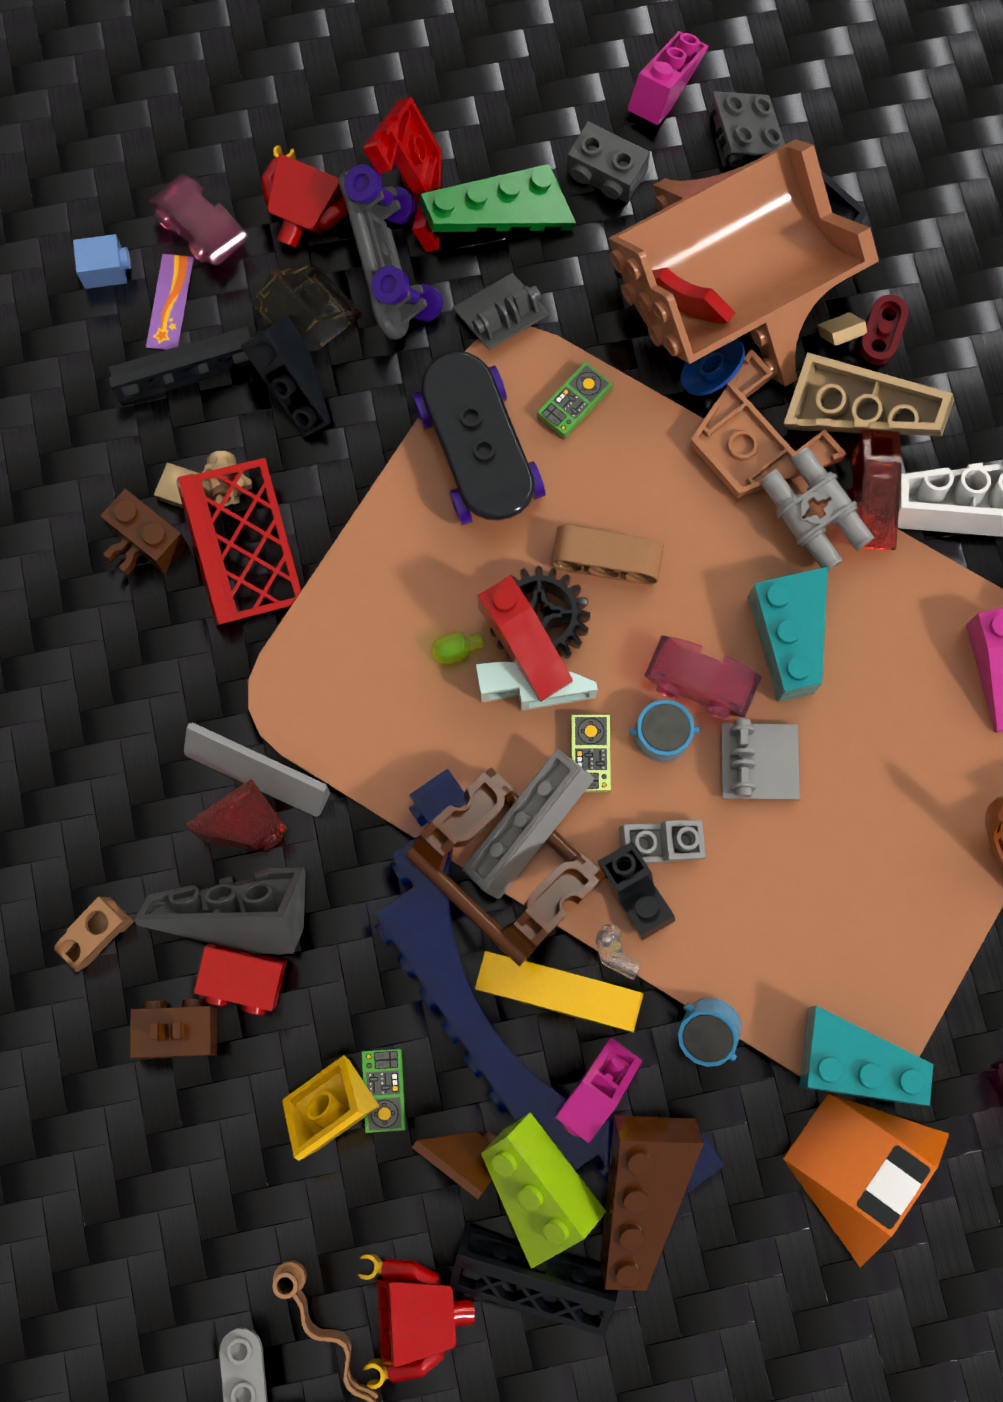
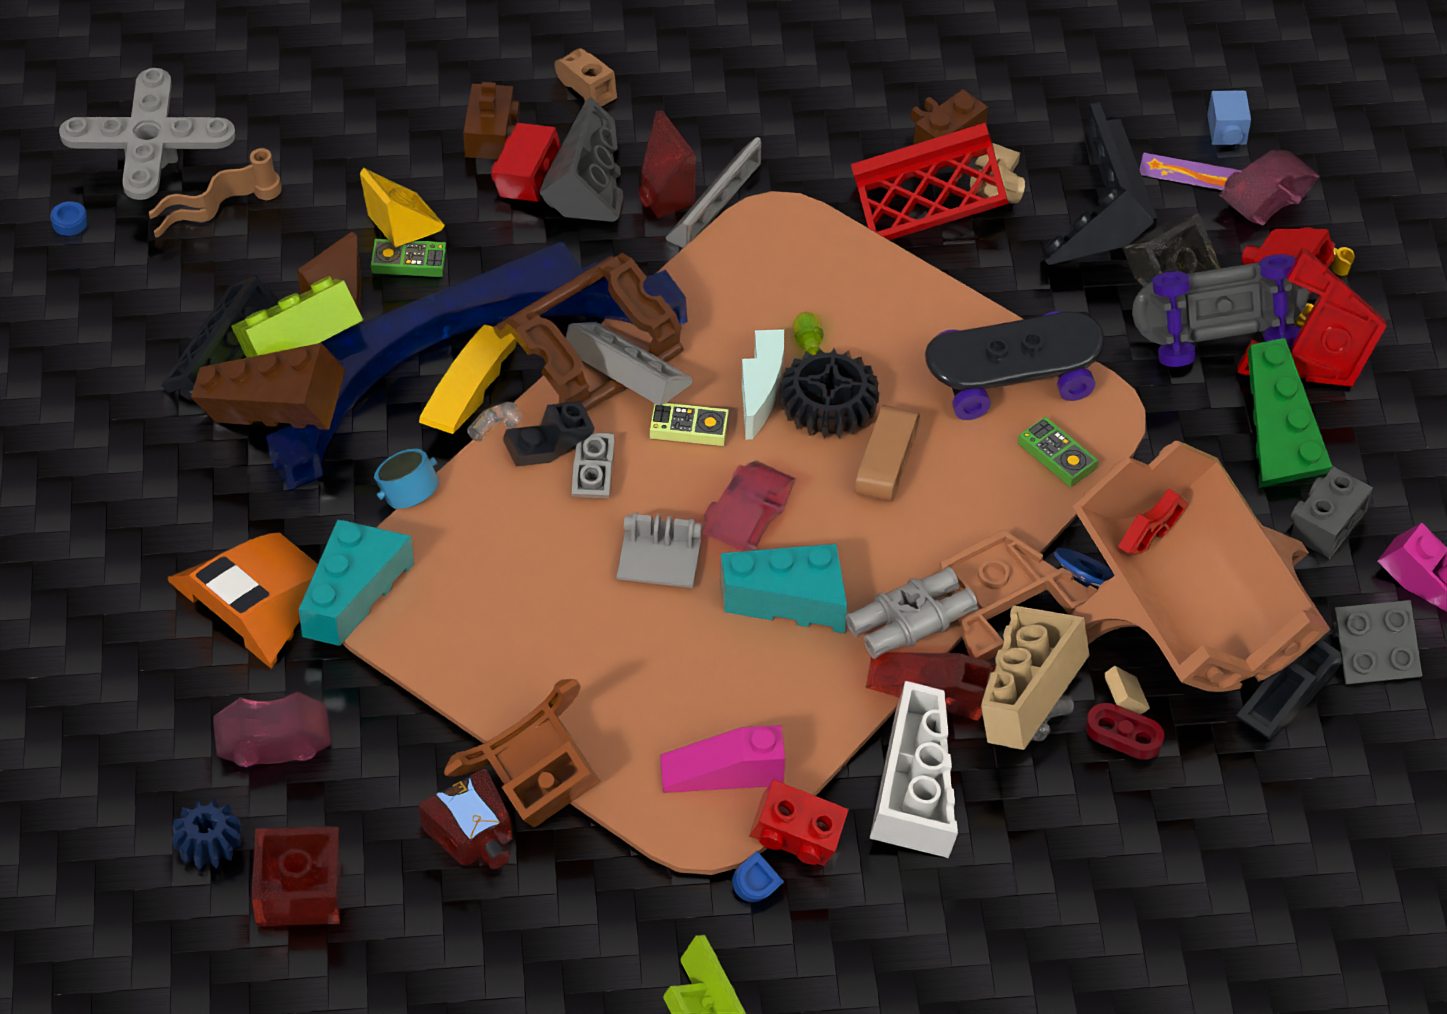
camera: 95 degrees right, 25 degrees down
red torso [358,1254,475,1389] -> none
dark grey hinge [452,273,549,350] -> none
red slope [478,575,573,702] -> none
dark pink slope [555,1037,642,1143] -> none
piece [629,699,699,762] -> none

